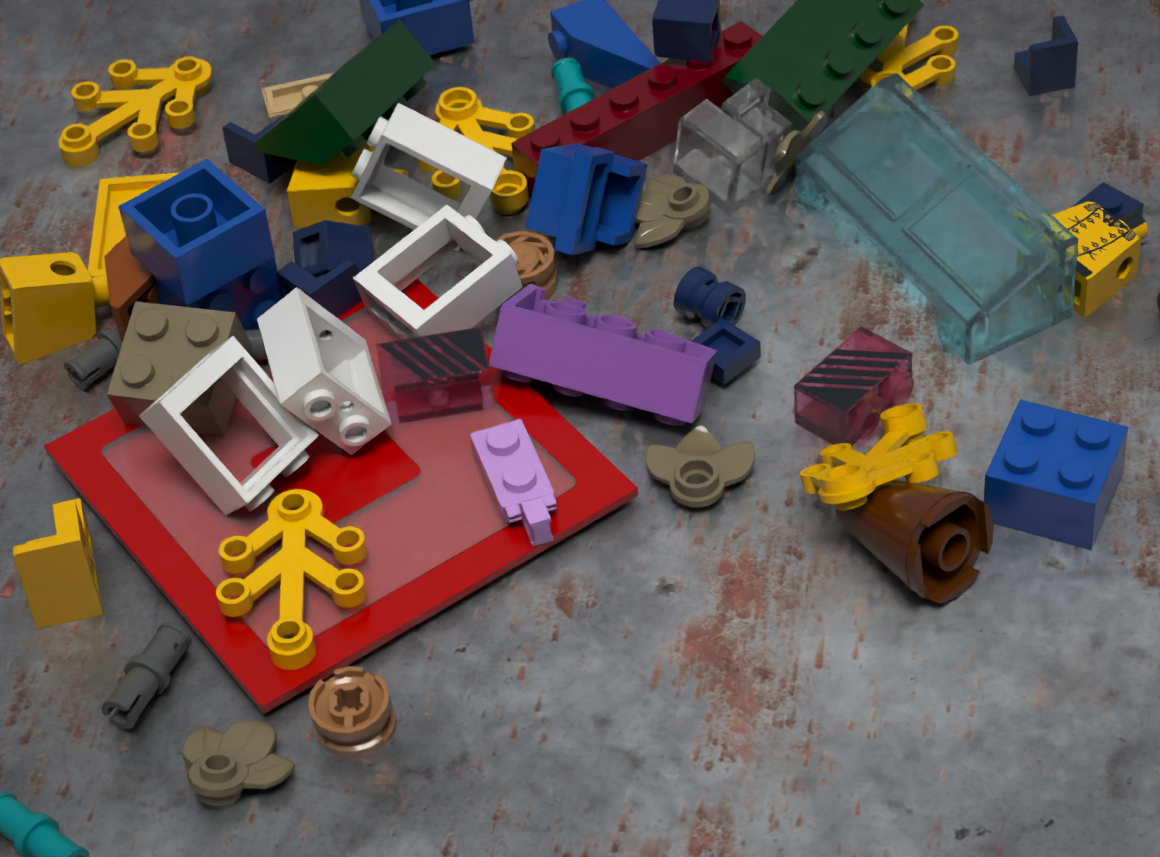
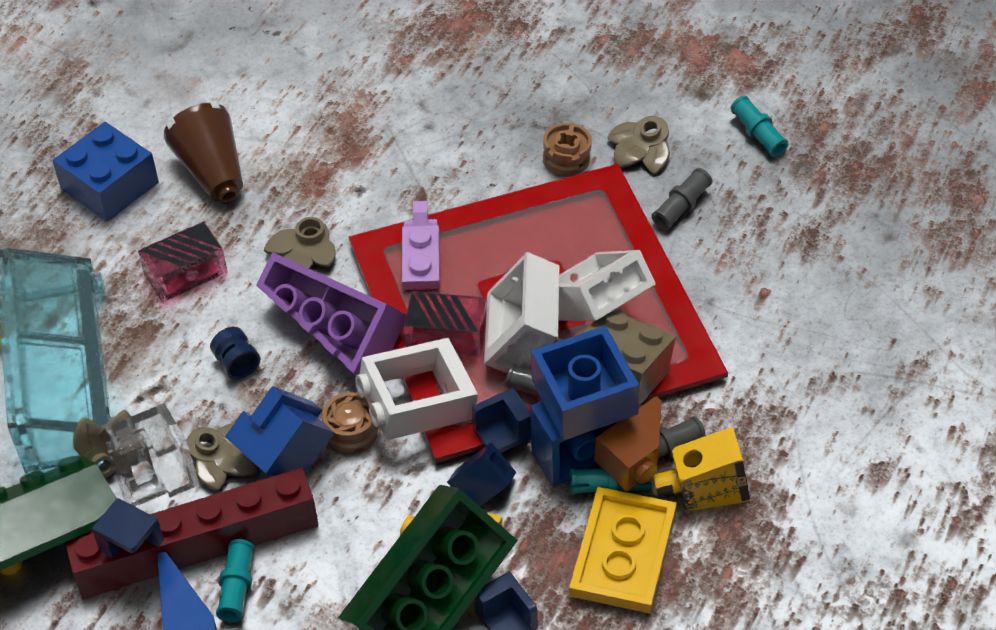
camera: 165 degrees left, 5 degrees up
yellow panel [12,498,103,629] -> none
yellow plant [216,489,367,670] -> none
white window [351,103,506,252] -> none
yellow plant [417,87,535,215] -> none
dark blue plate [692,318,761,385] -> none
yellow plant [799,403,958,510] -> none

